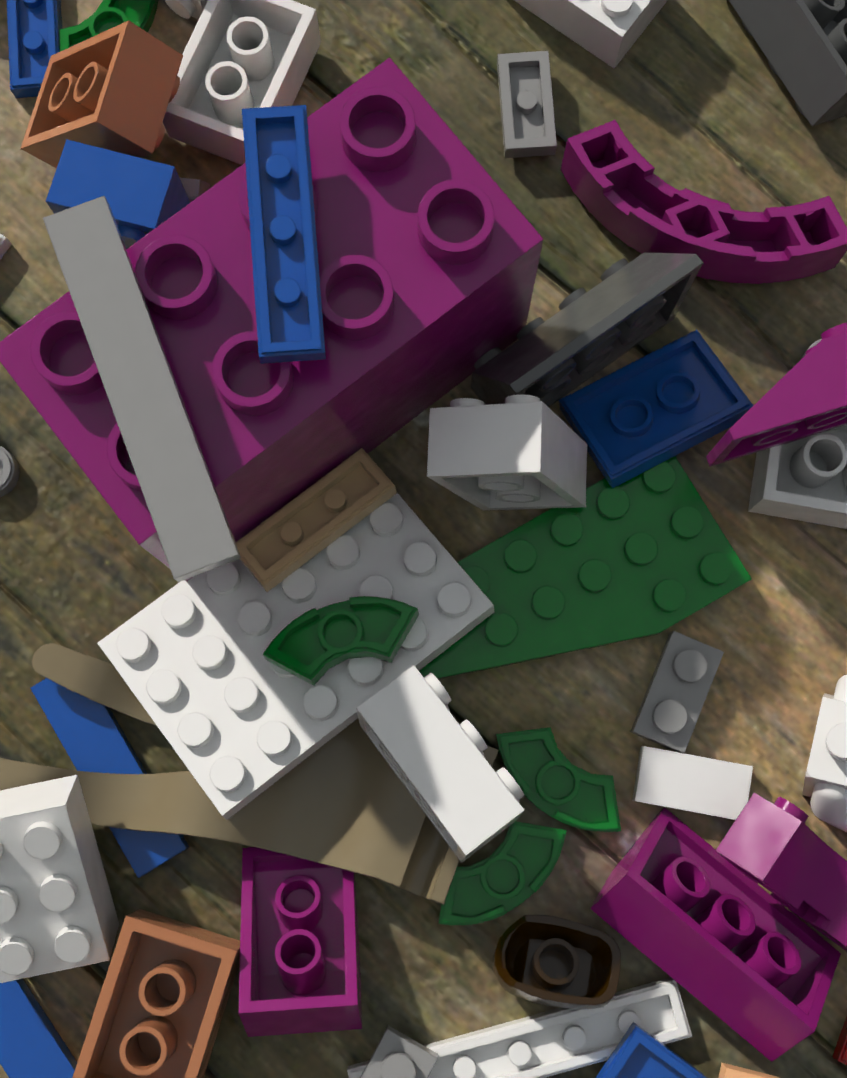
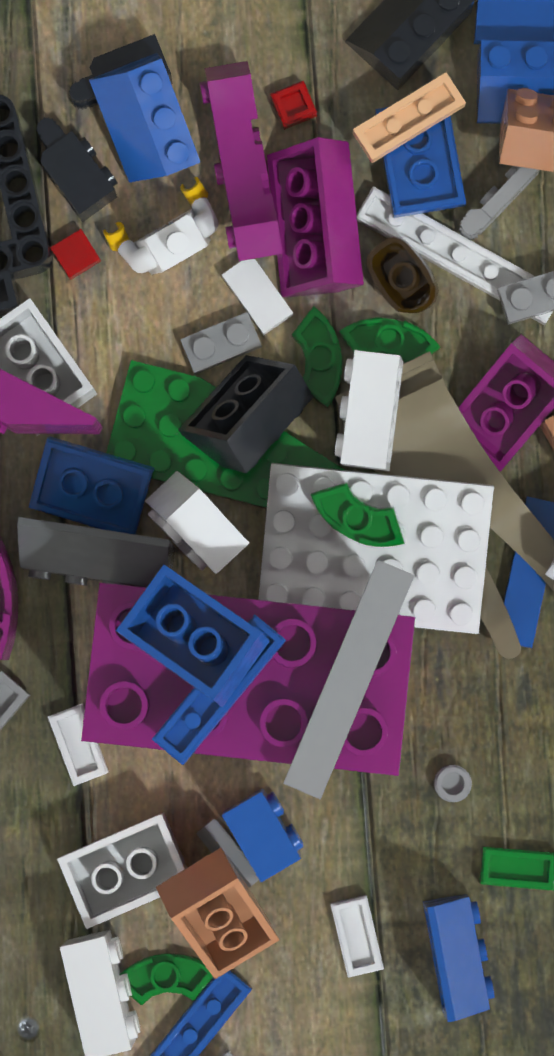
camera: 135 degrees left, 5 degrees up
tan tile [236,448,397,592] -> none
none -> blue brick [116,565,270,707]
none -> black slope [178,355,314,473]

